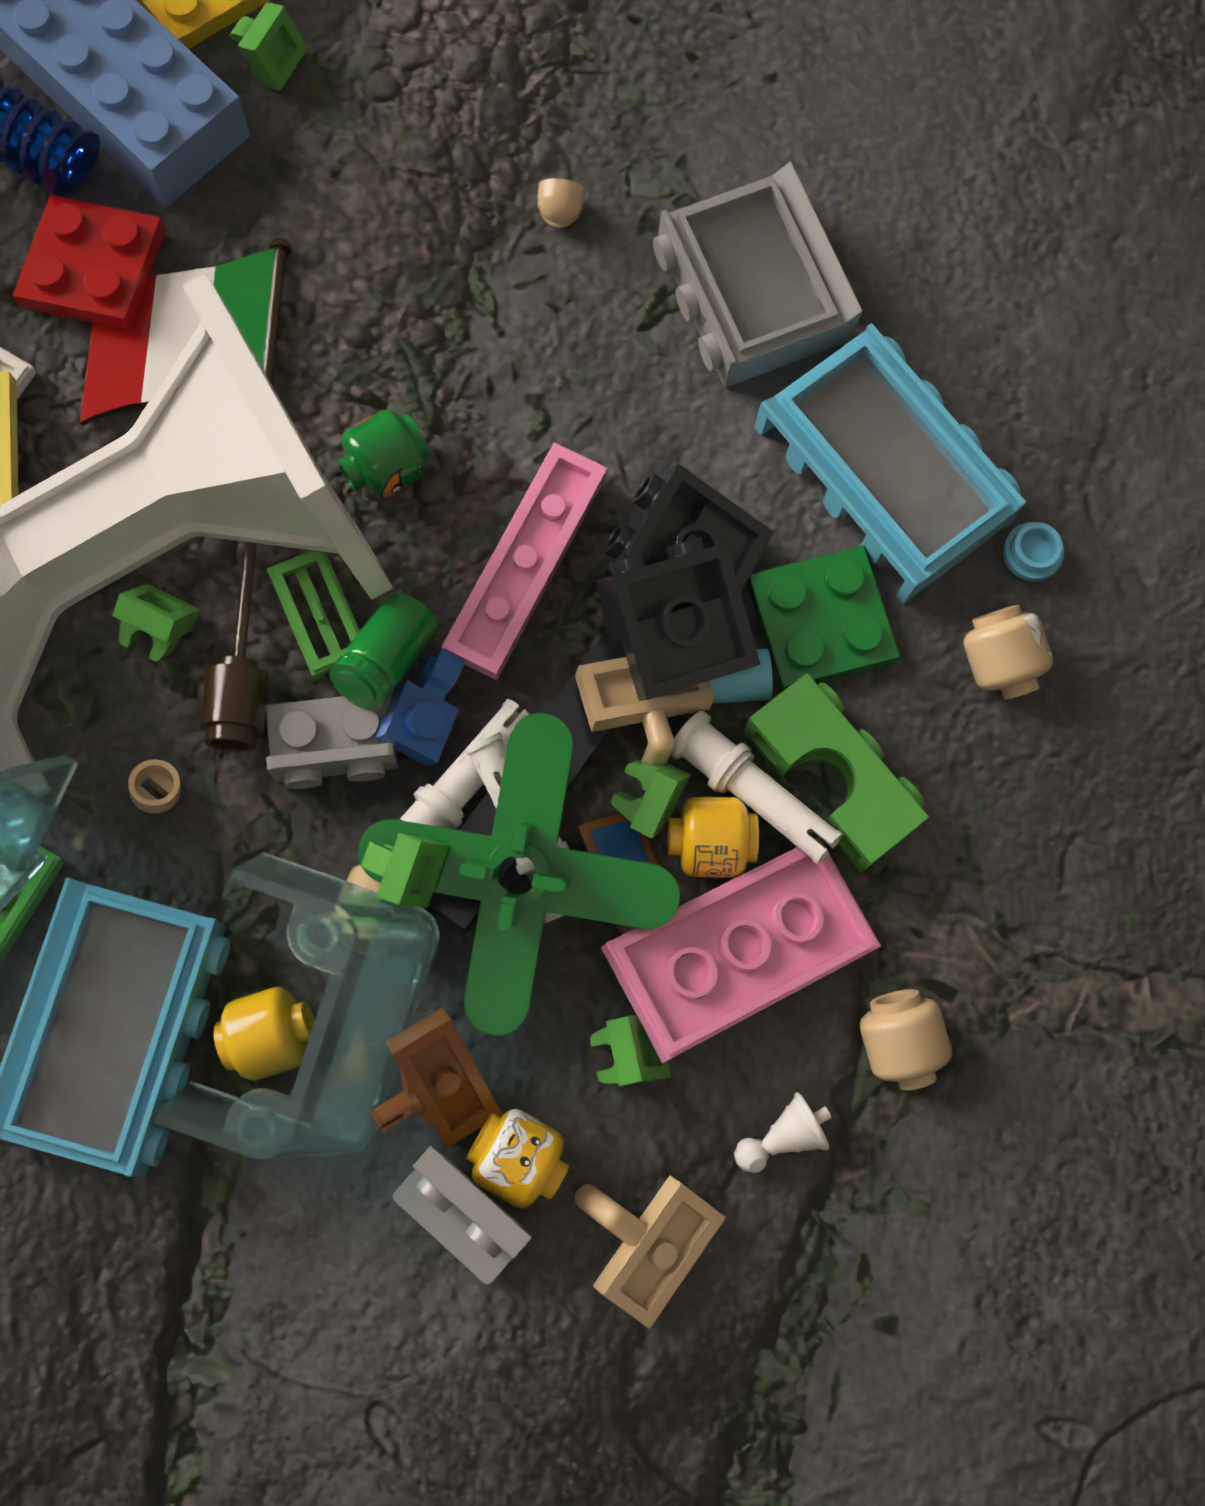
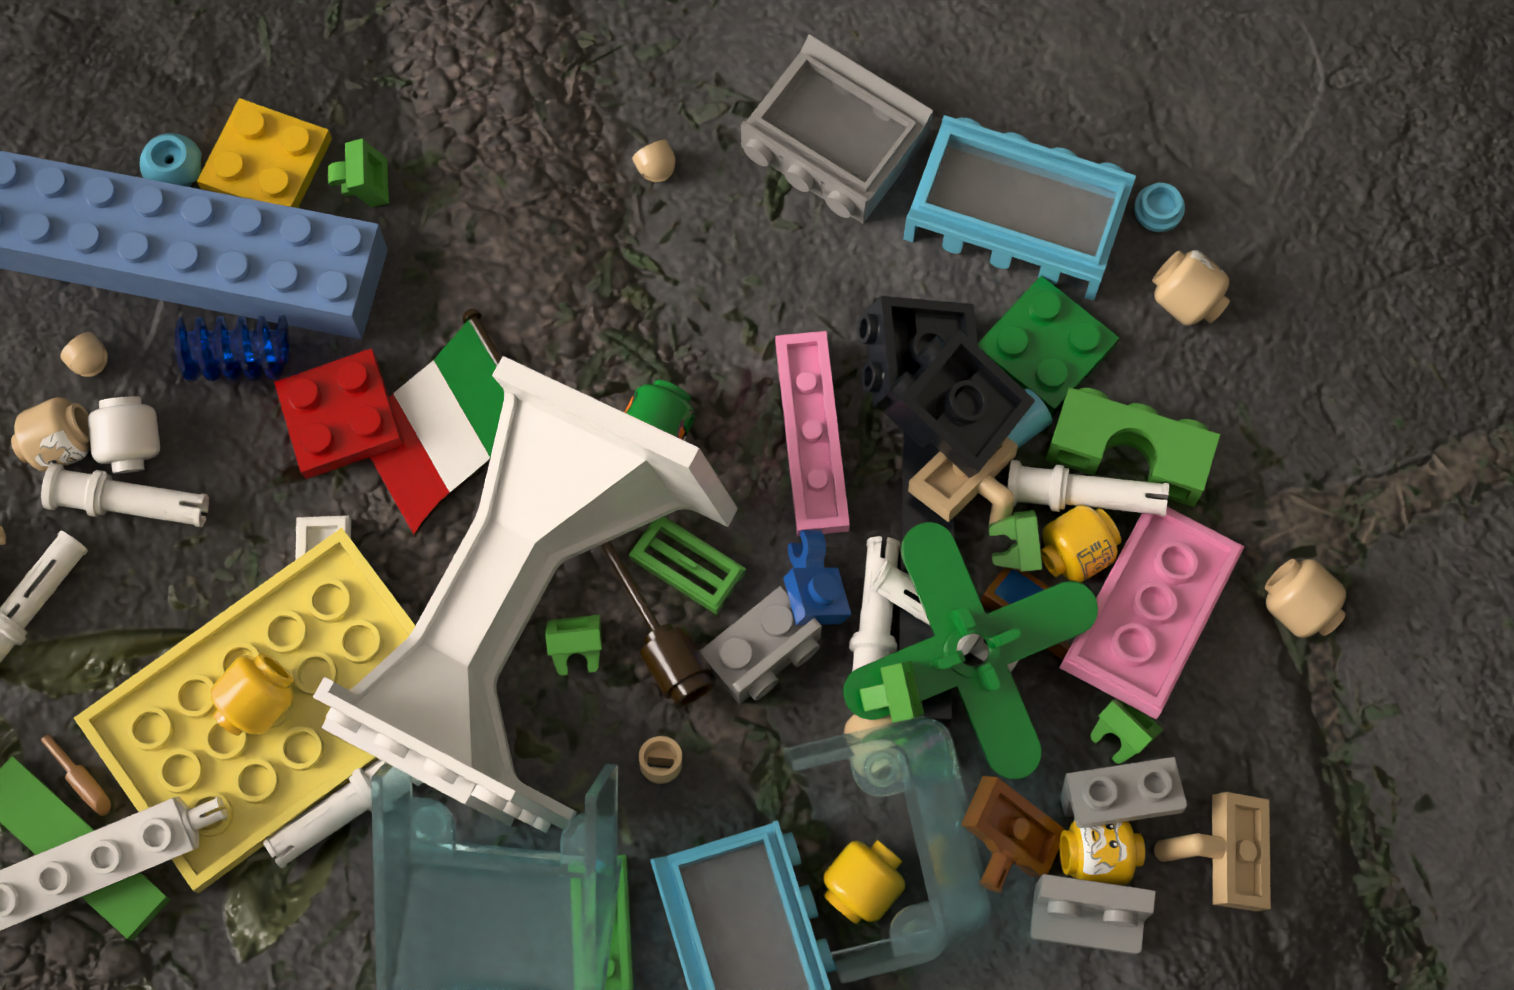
camera: 25 degrees left, 5 degrees down
green piece [329,593,438,710] -> none
white piece [734,1092,832,1173] -> none
none -> light grey bracket [1060,757,1187,828]

